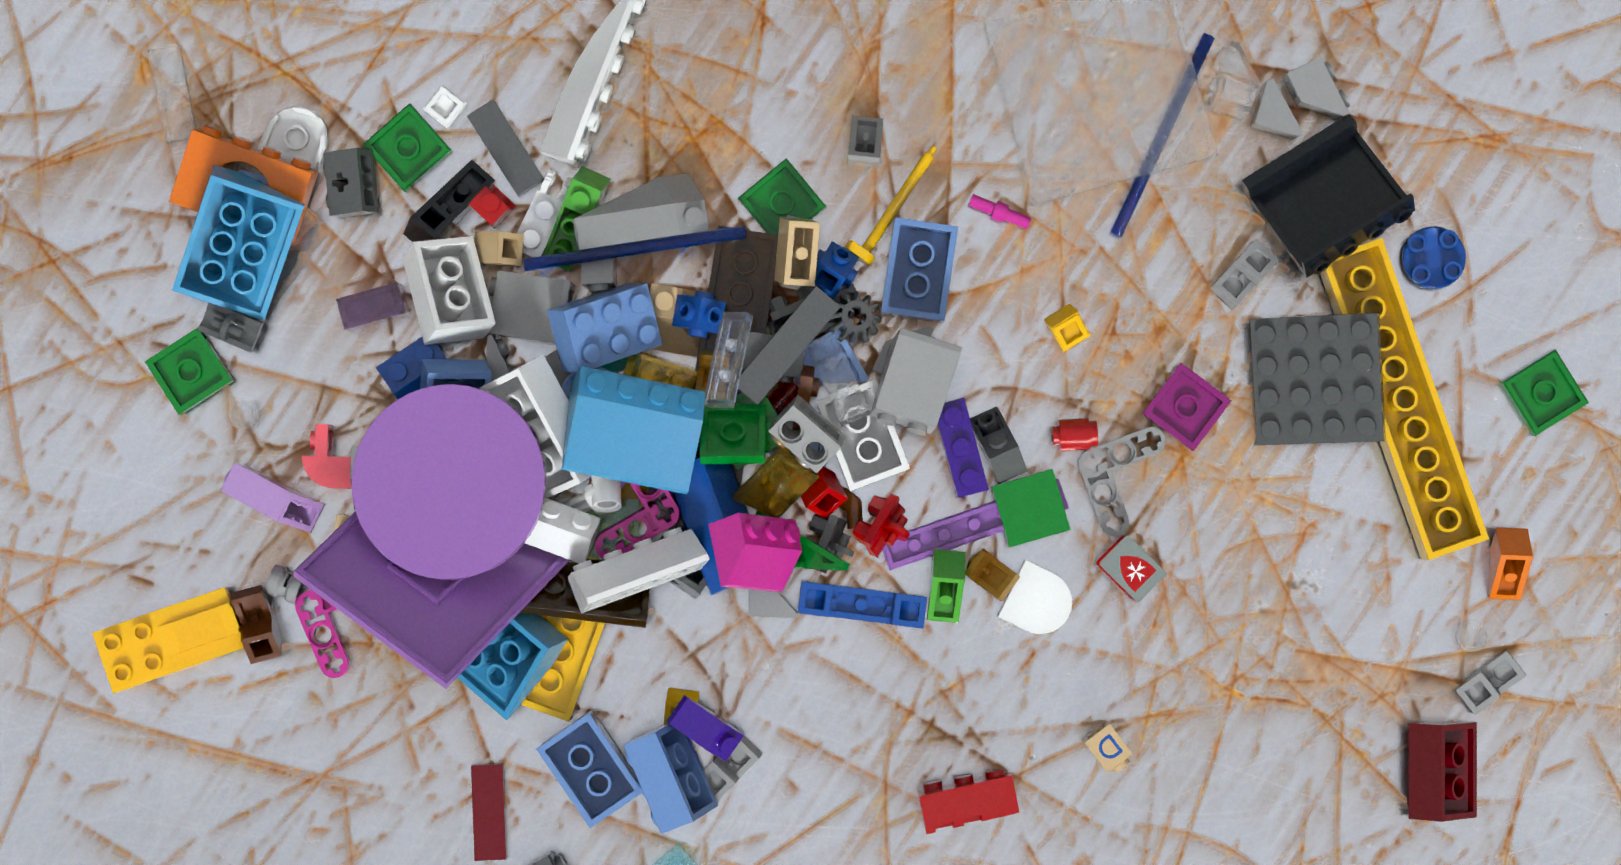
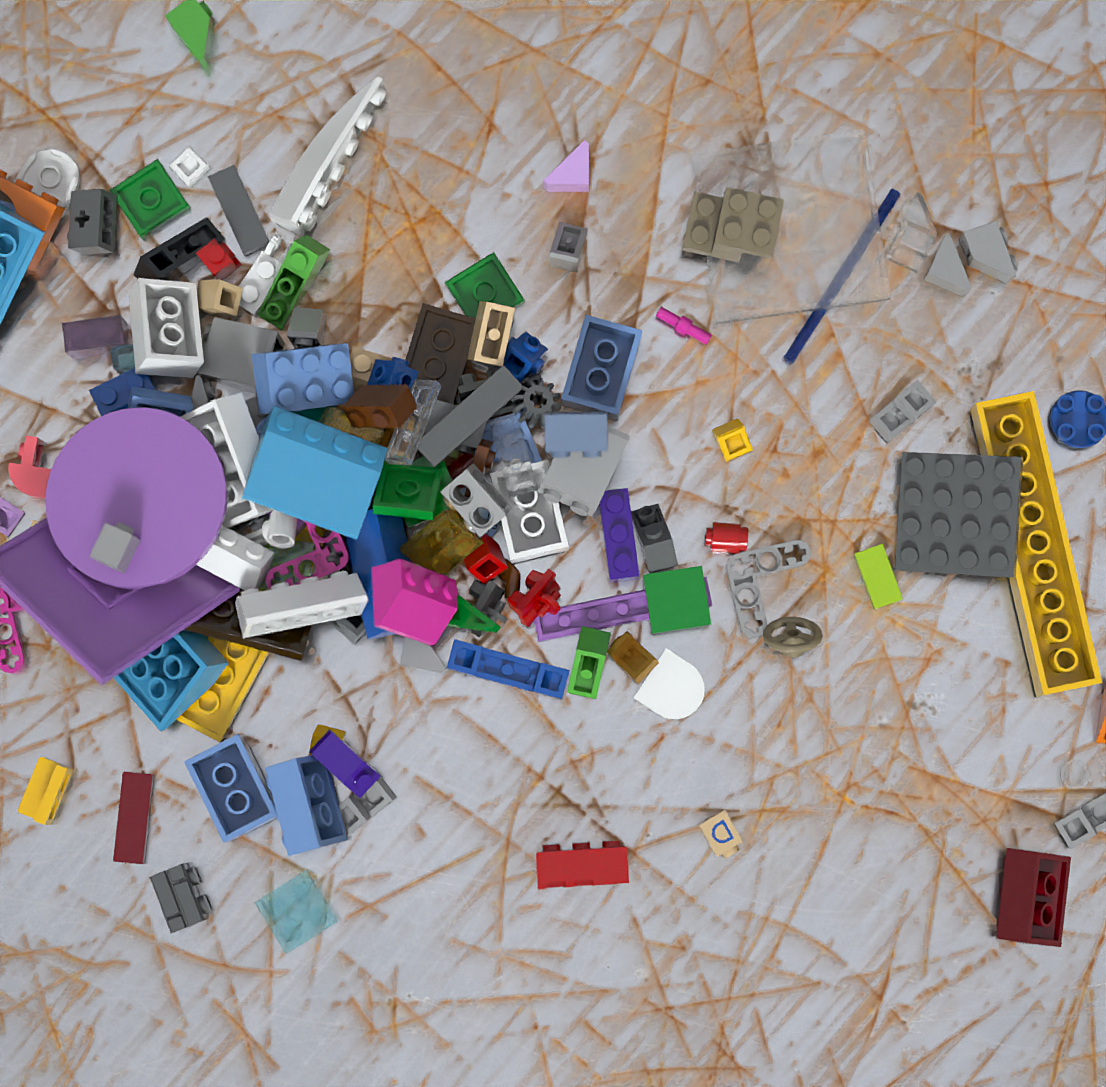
camera: 10 degrees right, 5 degrees down
clear blue piece [523,226,746,271] -> none
light grey wedge [573,174,709,251] -> none
yellow piece [844,145,937,266] -> none
piece [1096,535,1167,603] -> none
magenta plate [1142,363,1232,451] -> none
black panel [1242,114,1415,278] -> none
none -> yellow panel [18,757,74,825]
none -> light grey brick [90,522,140,574]
none -> clear light blue slope [110,344,135,375]
none -> reddish brown brick [343,384,417,428]
none -> lavender slope [543,140,589,192]
none -> sand blue brick [544,411,608,458]
none -> dark tan bracket [682,187,784,262]
none -> dark tan piece [763,617,823,658]
none -> lime tile [853,544,903,610]

